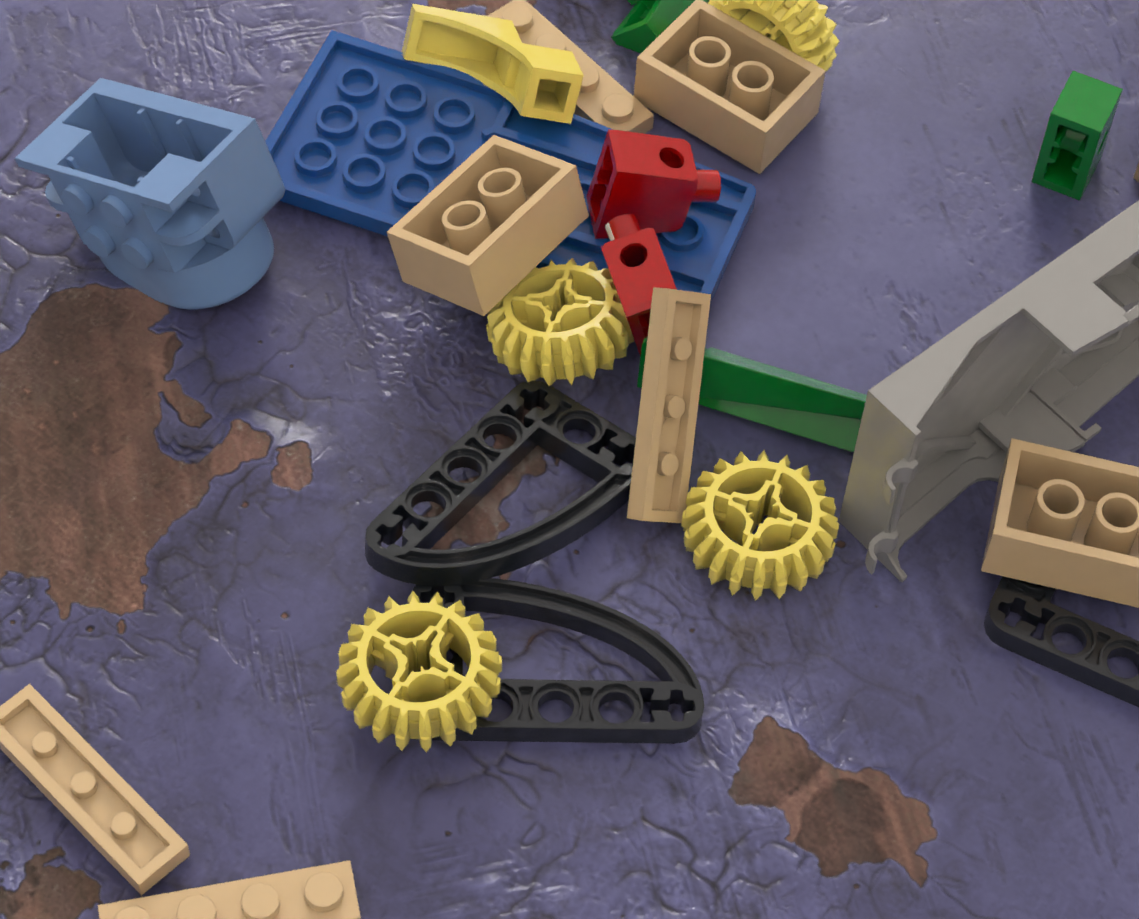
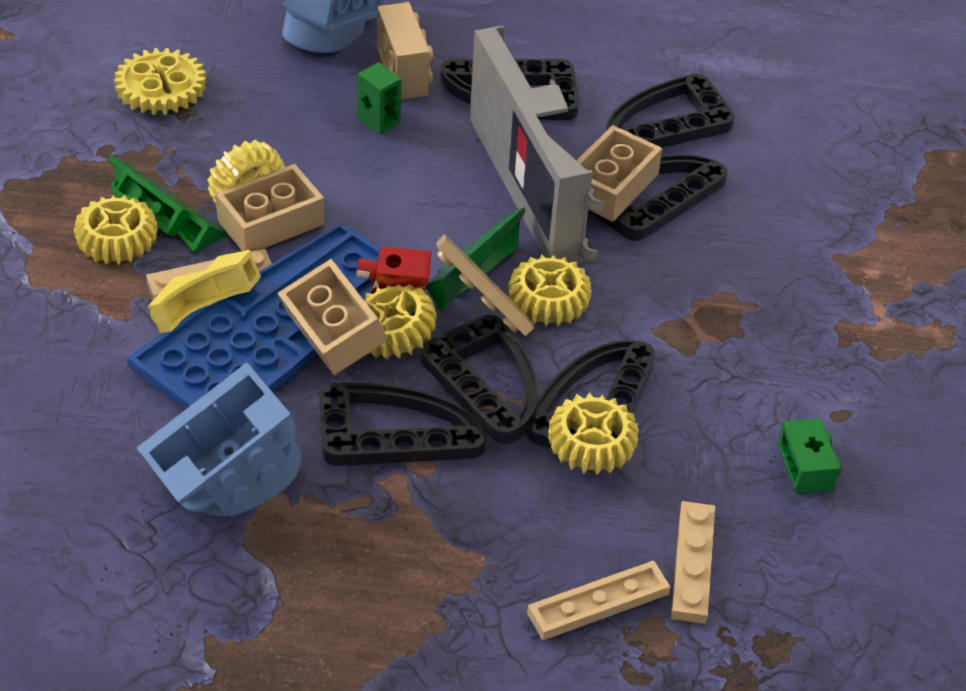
camera: 70 degrees left, 10 degrees down
red torso [587,129,721,239] -> none
none -> black beam [319,383,485,466]

